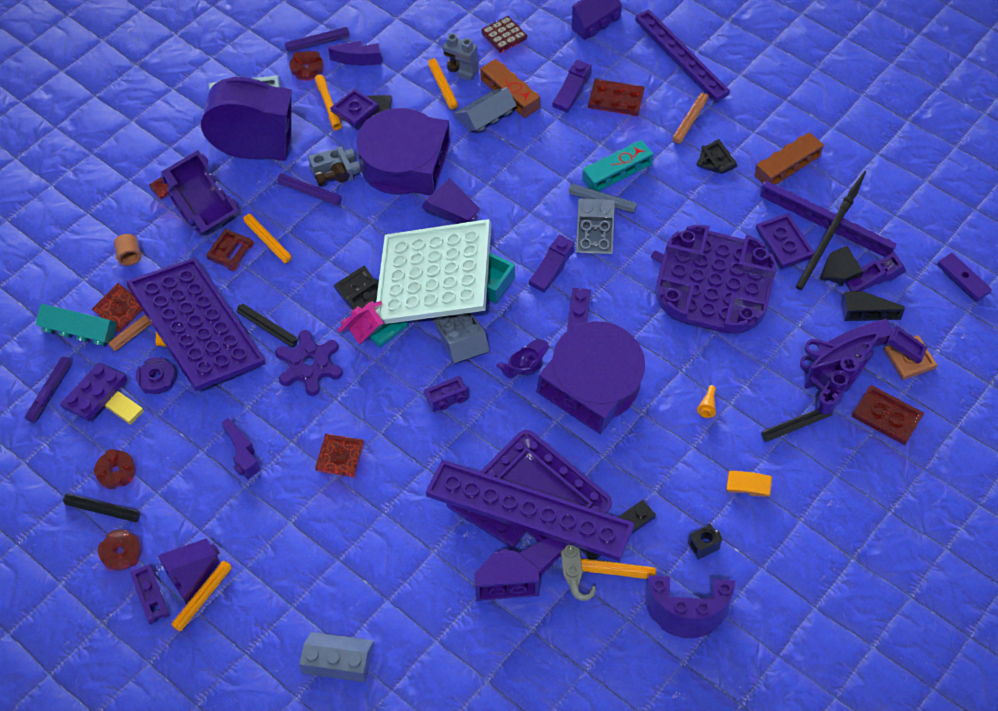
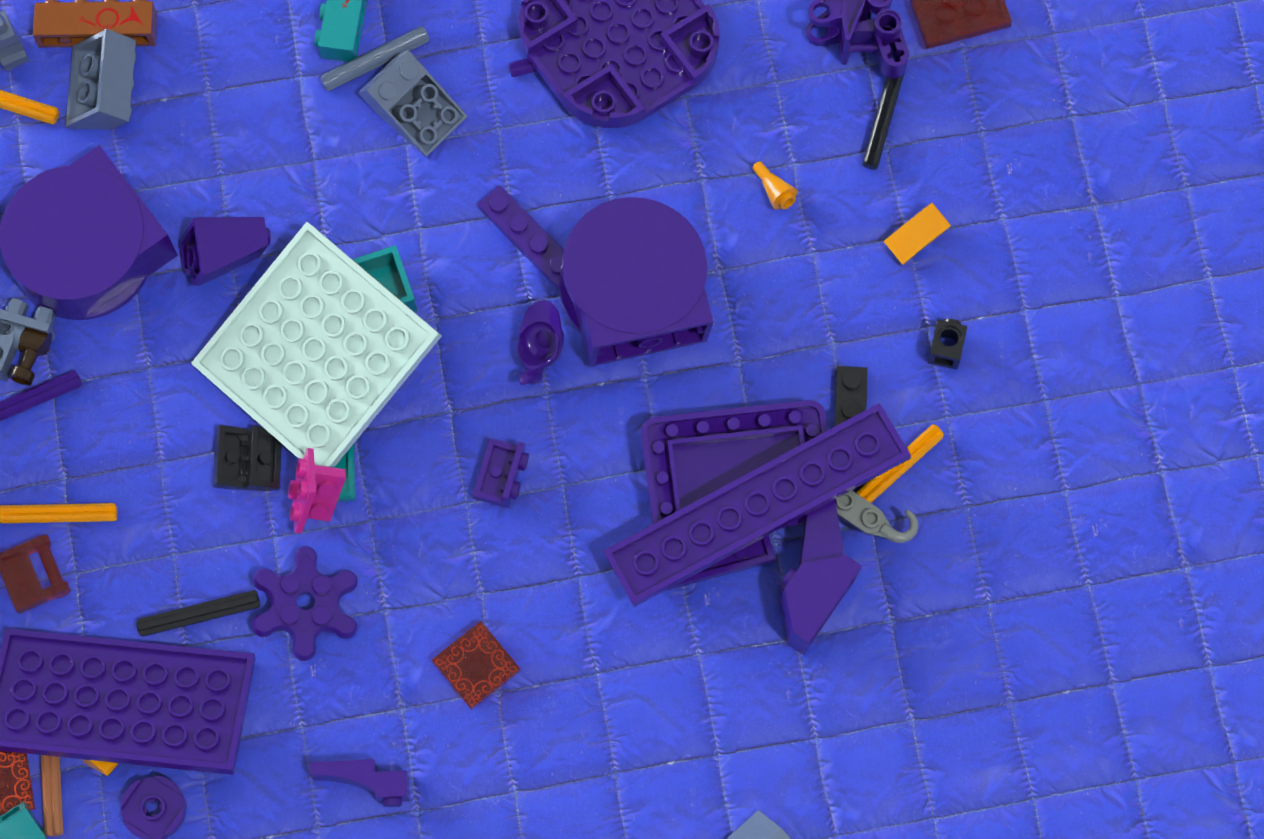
camera: 50 degrees left, 15 degrees up
sand blue slope [433,313,489,363] -> none
dark purple slope [529,234,575,293] -> none
dark purple cylinder [645,575,735,638] -> none

